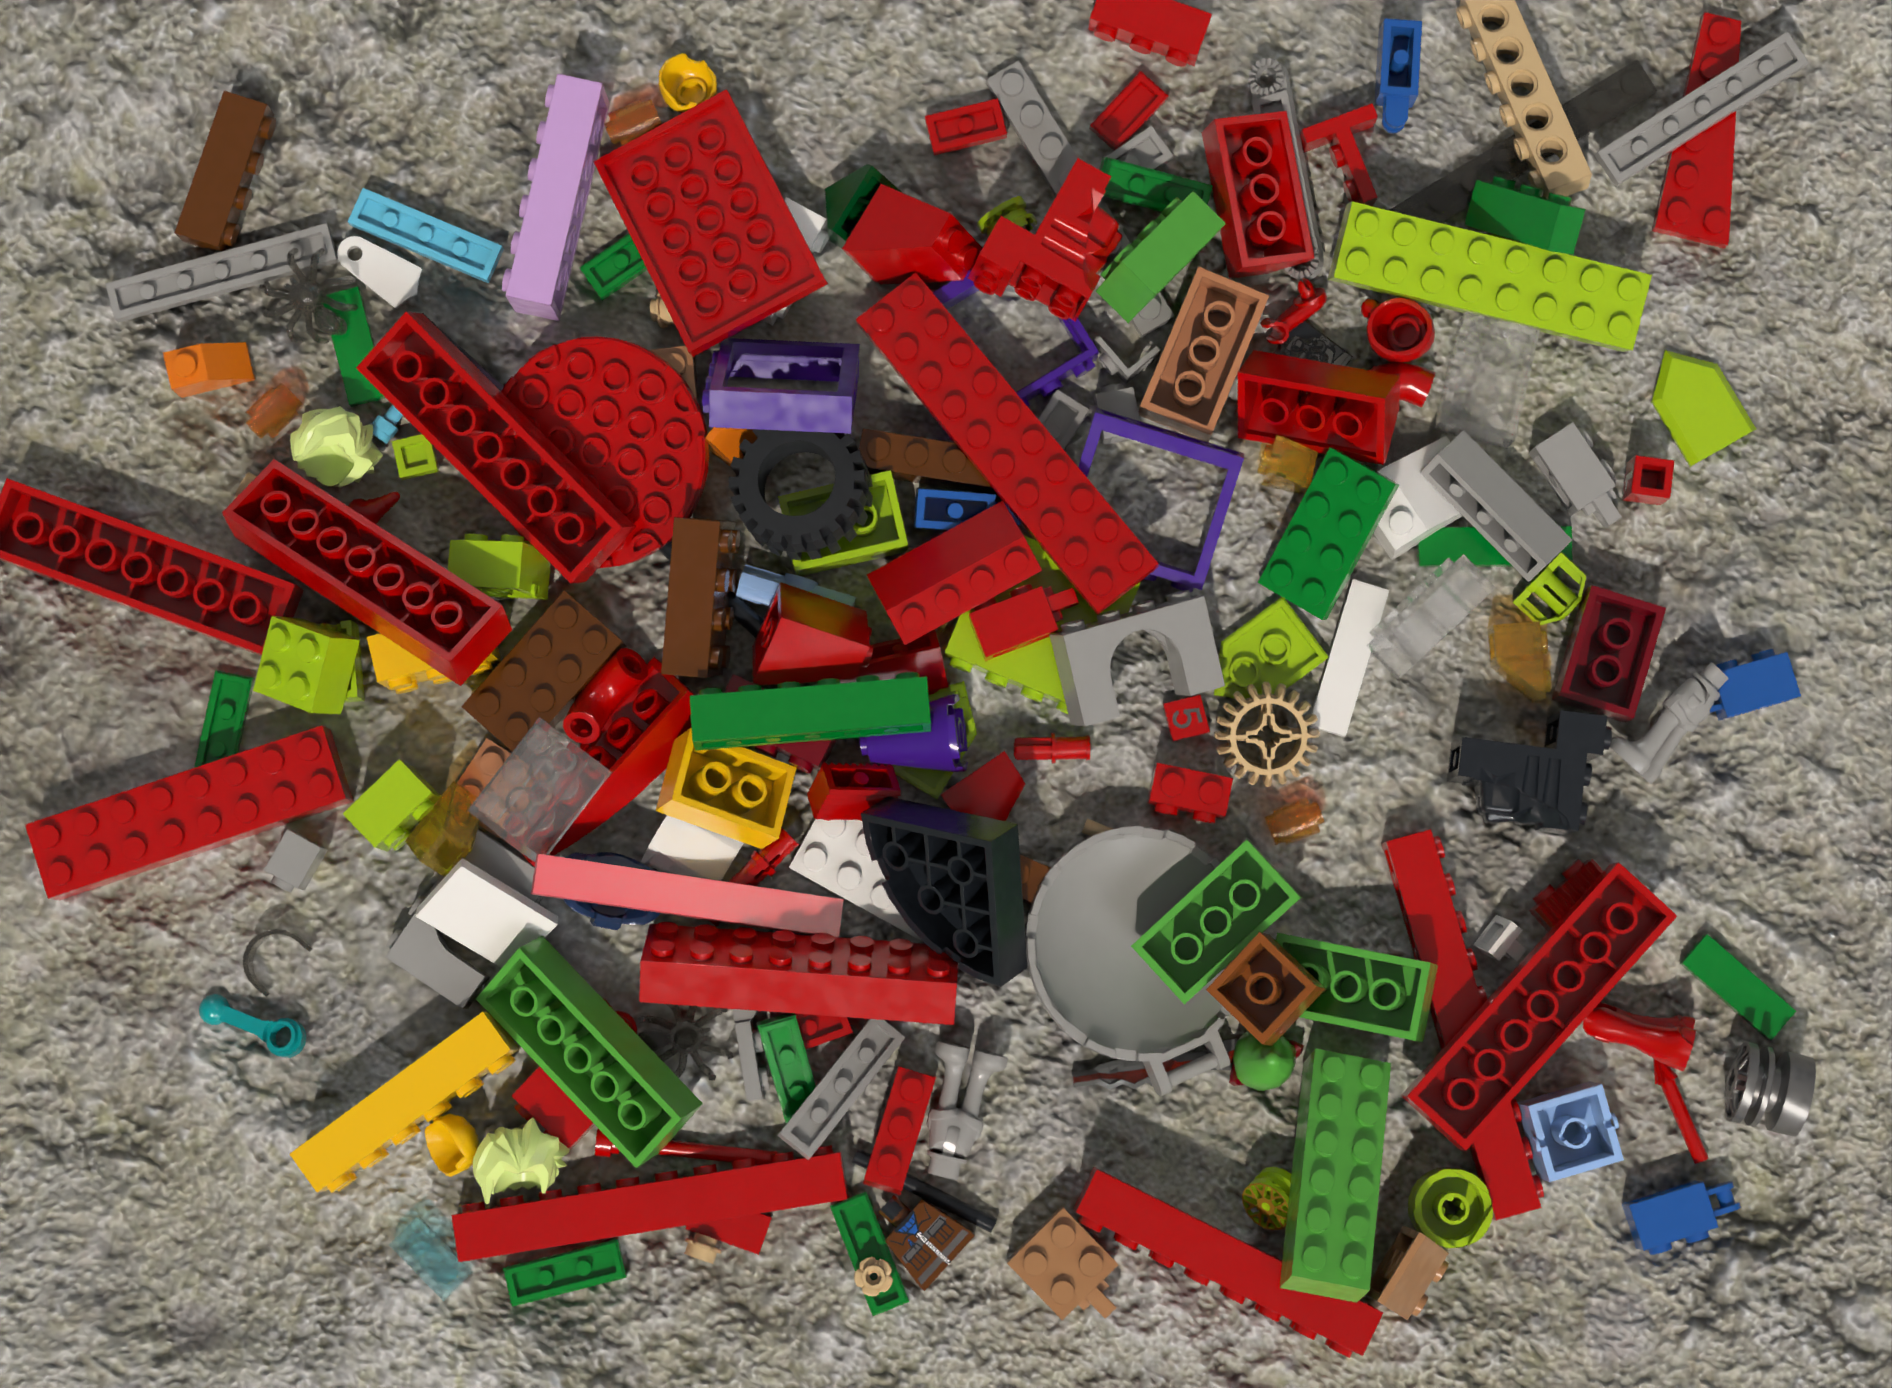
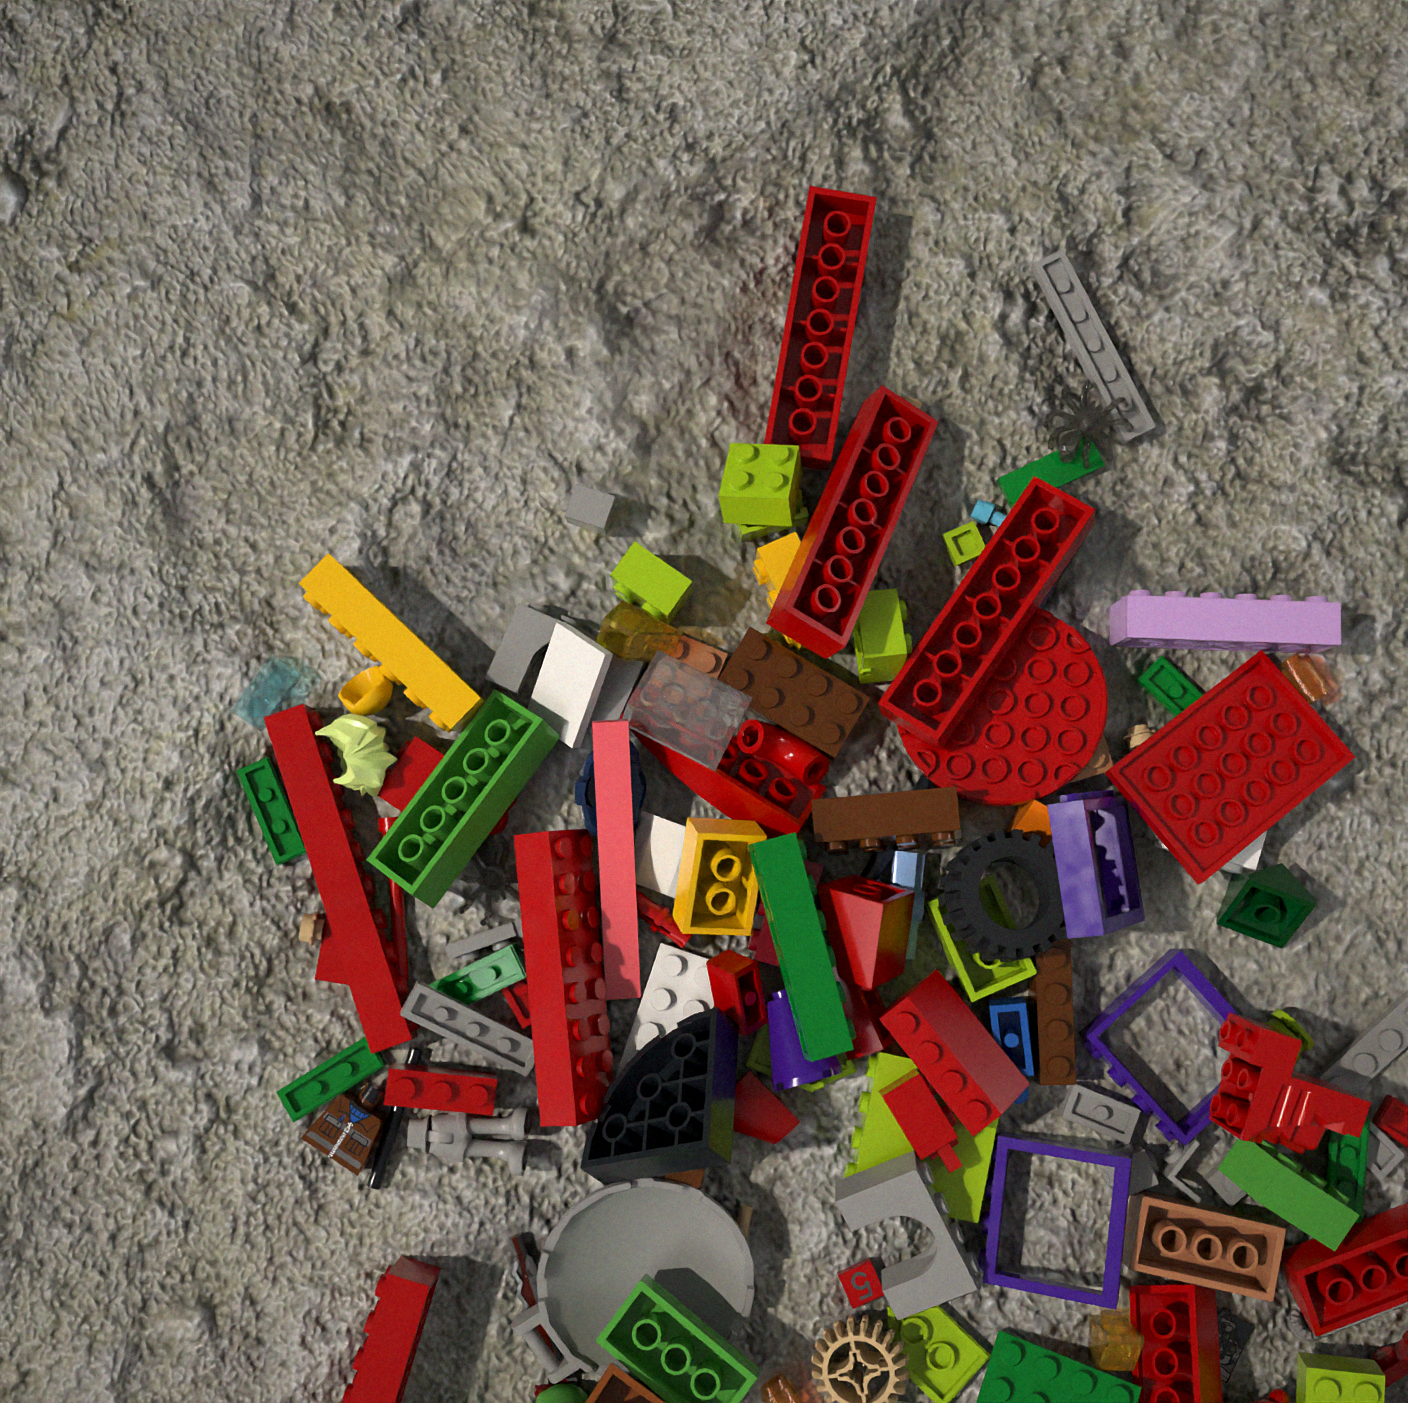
camera: 80 degrees right, 0 degrees up
red brick [25,725,354,900] -> none
orange slope [163,342,255,398] -> none
reddish brown brick [174,91,276,253] -> none
green tile [194,670,255,768] -> none
teal piece [199,994,306,1058] -> none
clear smoke helmet [243,929,313,997] -> none
clear orange brick [245,383,303,439] -> none
yellowish green hair [290,406,383,488] -> none
white piece [337,236,422,309] -> none
medium azure plate [348,188,504,283] -> none
red animal [348,492,400,524] -> none
yellow hair [659,53,717,113] -> none
red slope [842,184,982,285] -> none
tan plate [854,1257,893,1296] -> none
red plate [855,272,1159,615] -> none
red plate [925,98,1007,156] -> none
medium nougat hinge [1006,1206,1119,1320] -> none
red axle [1013,733,1090,764] -> none
red brick [1147,763,1233,824] -> none
red piece [1260,278,1327,344] -> none

